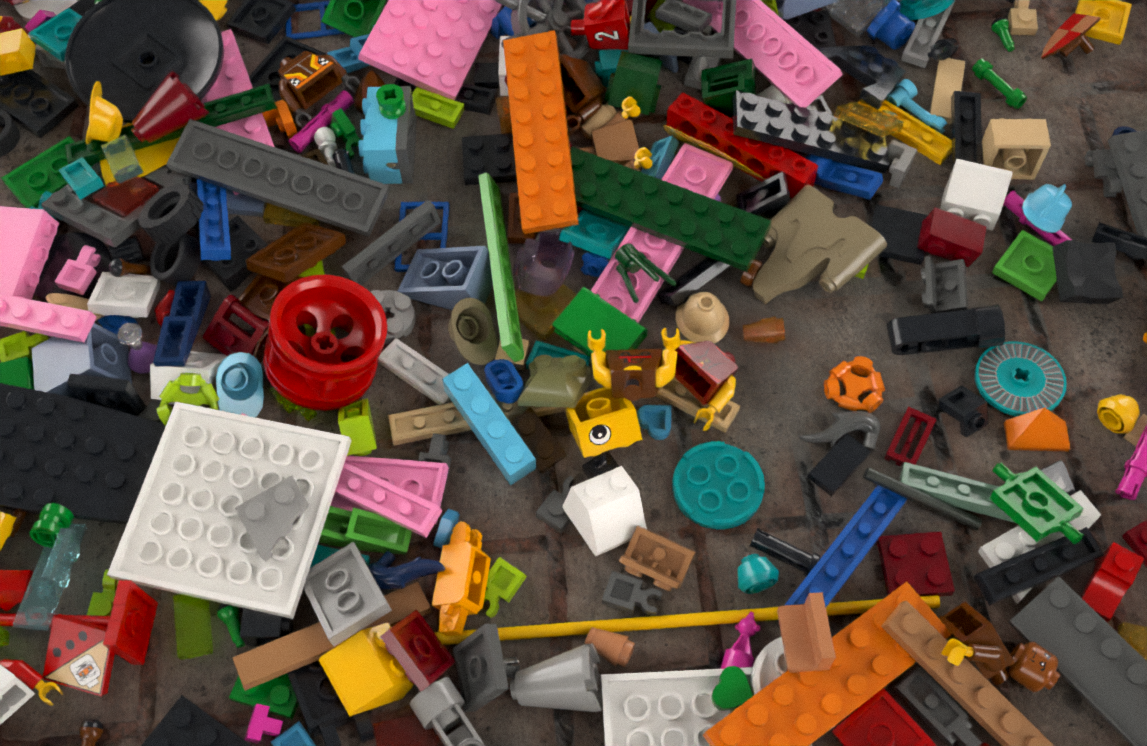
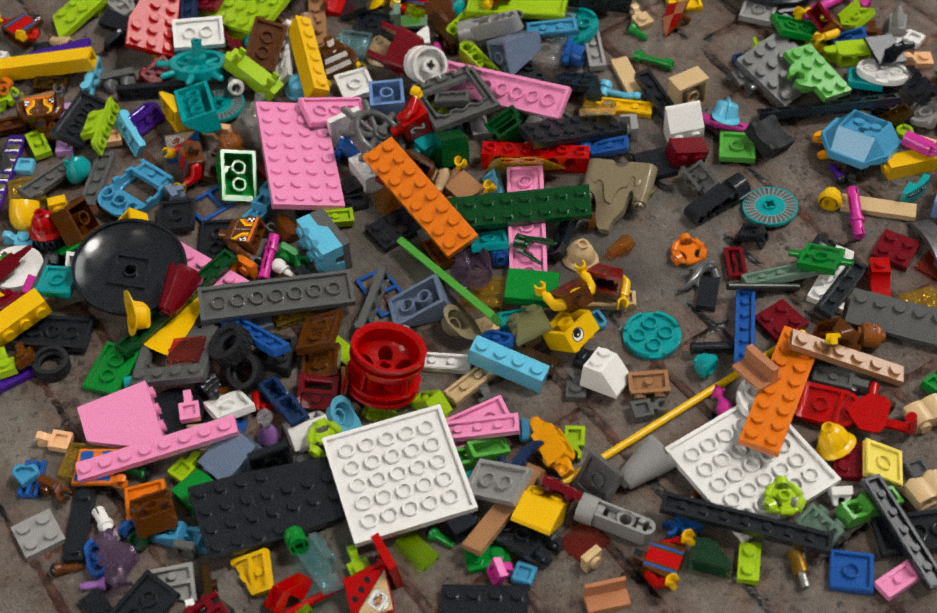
camera: 30 degrees left, 10 degrees down
teal tile [59,157,104,199] -> none
clear light blue tile [101,135,144,184] -> none
light grey wing [235,475,309,562] -> none
green wheel [376,84,406,119] -> none
nougat cone [584,627,636,668] -> none
green tile [711,666,753,711] -> none
black slope [736,171,790,216] -> none
black axle [927,38,959,61] -> none
orange slope [1004,407,1070,452] -> none

